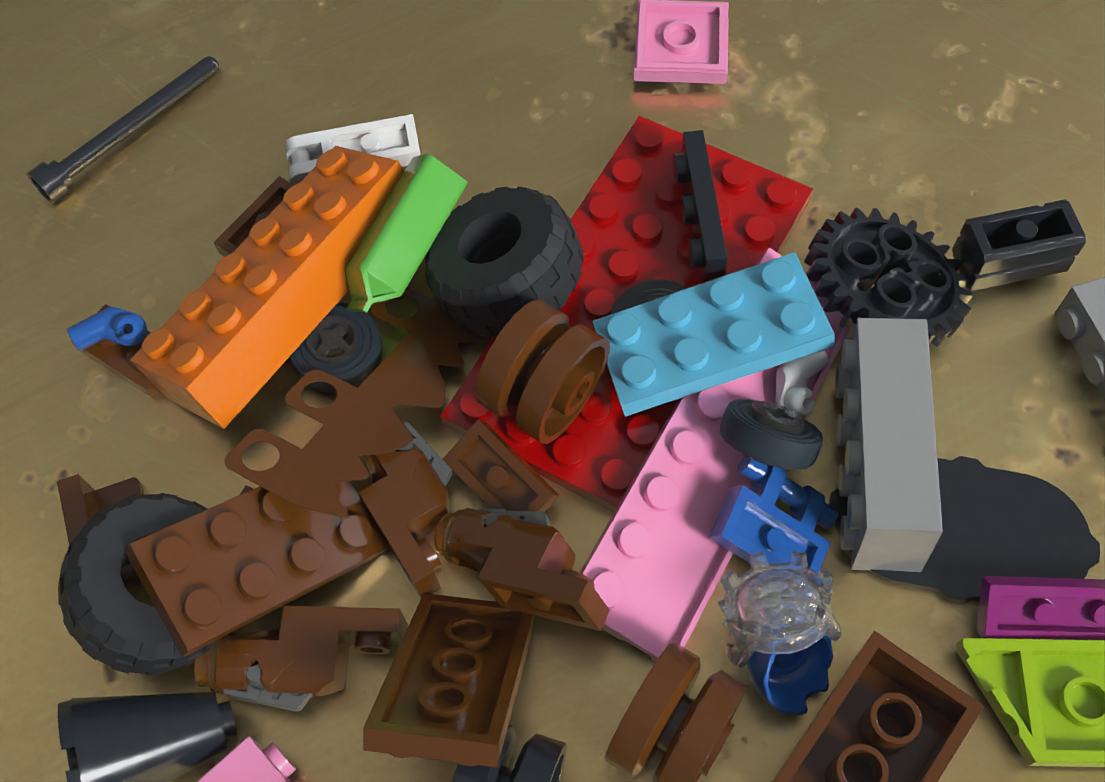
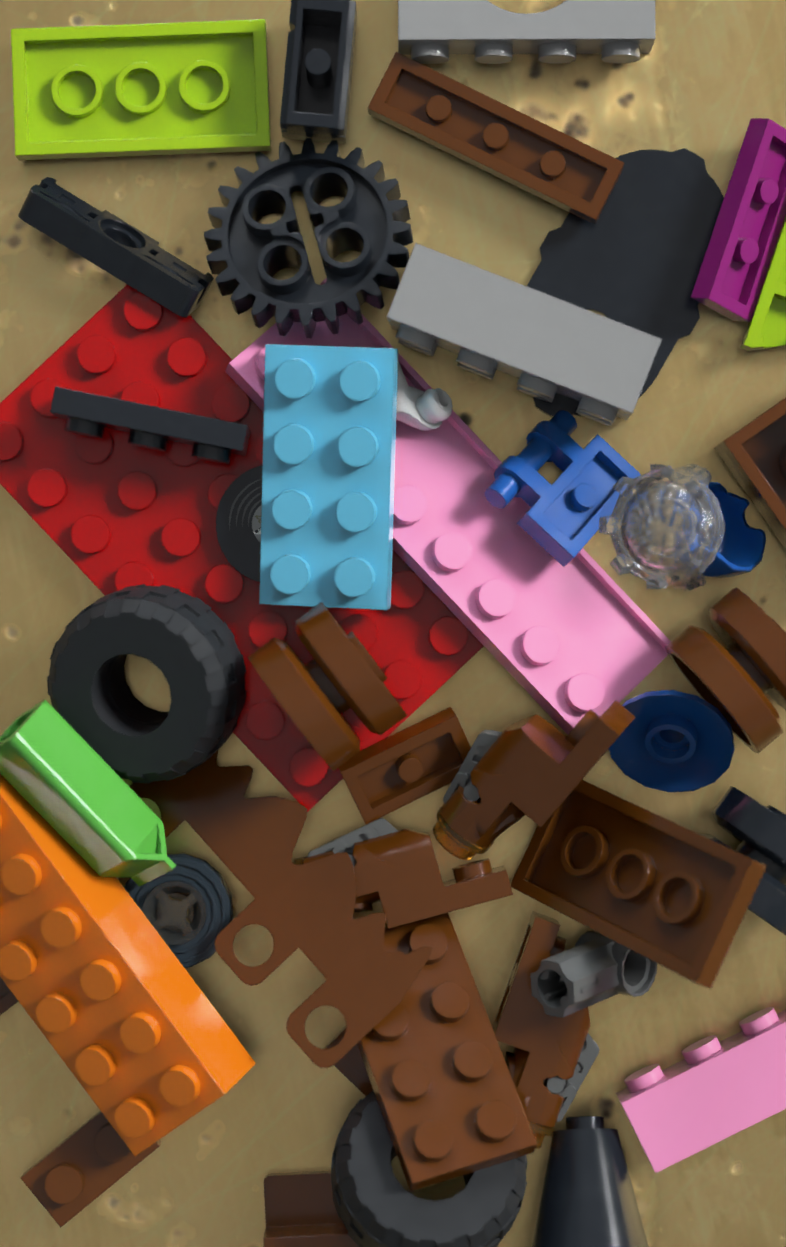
camera: 75 degrees left, 25 degrees up
blue arm [67,306,147,351] -> none
black wheel [719,399,823,470] -> none
none -> lime plate [11,19,271,160]
none -> black piece [18,177,214,317]
none -> reddish brown plate [367,52,624,224]
none -> dark grey piece [530,930,657,1017]
none -> blue dish [609,690,735,792]

